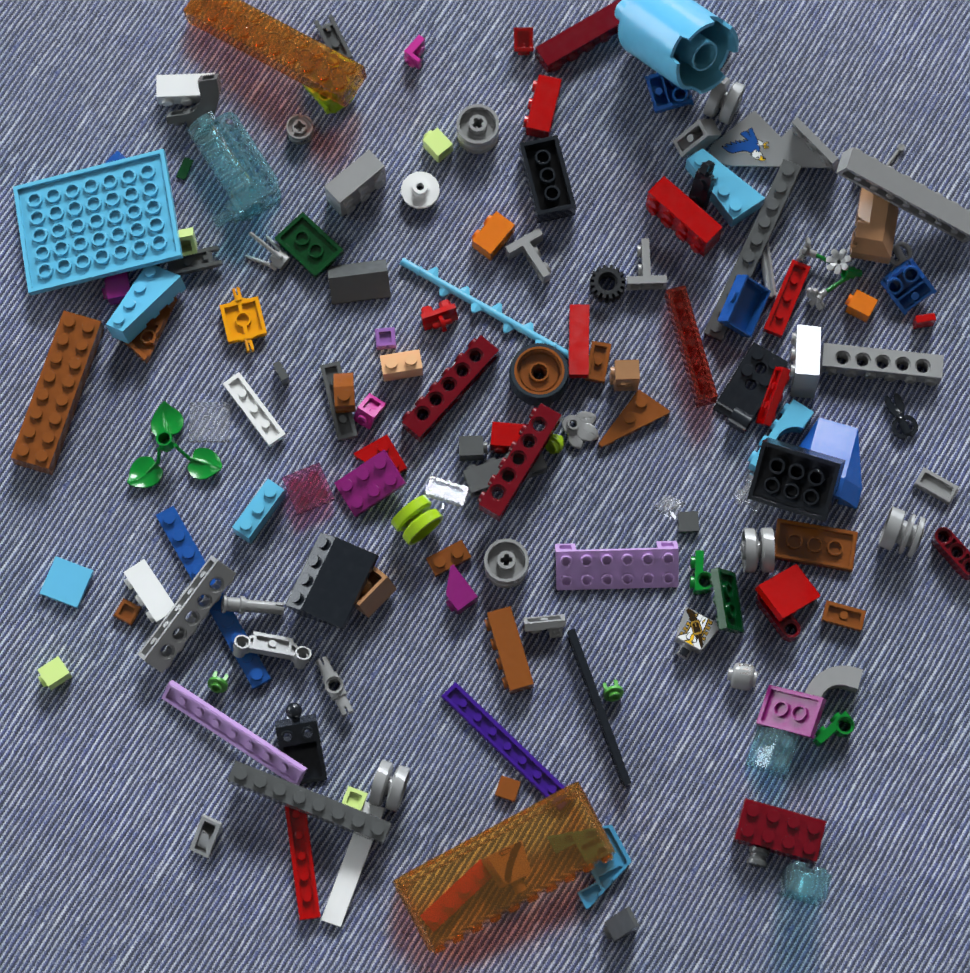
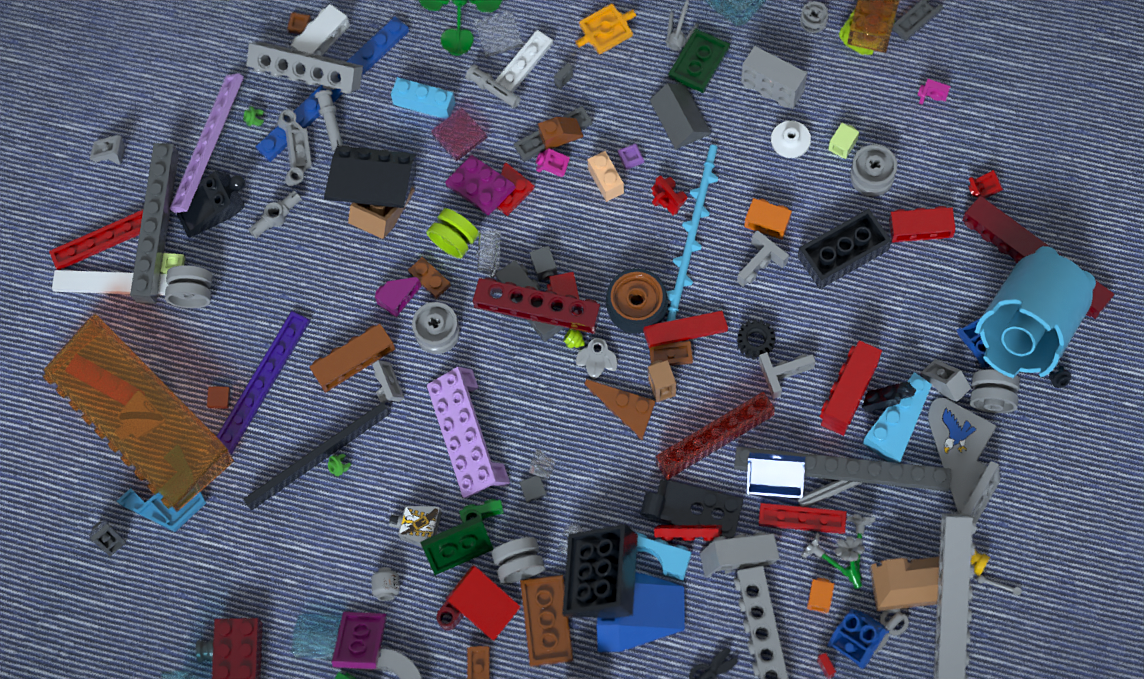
camera: 80 degrees right, 5 degrees down
dark red brick [402,335,499,443] -> none
none -> light grey pin [465,64,521,108]

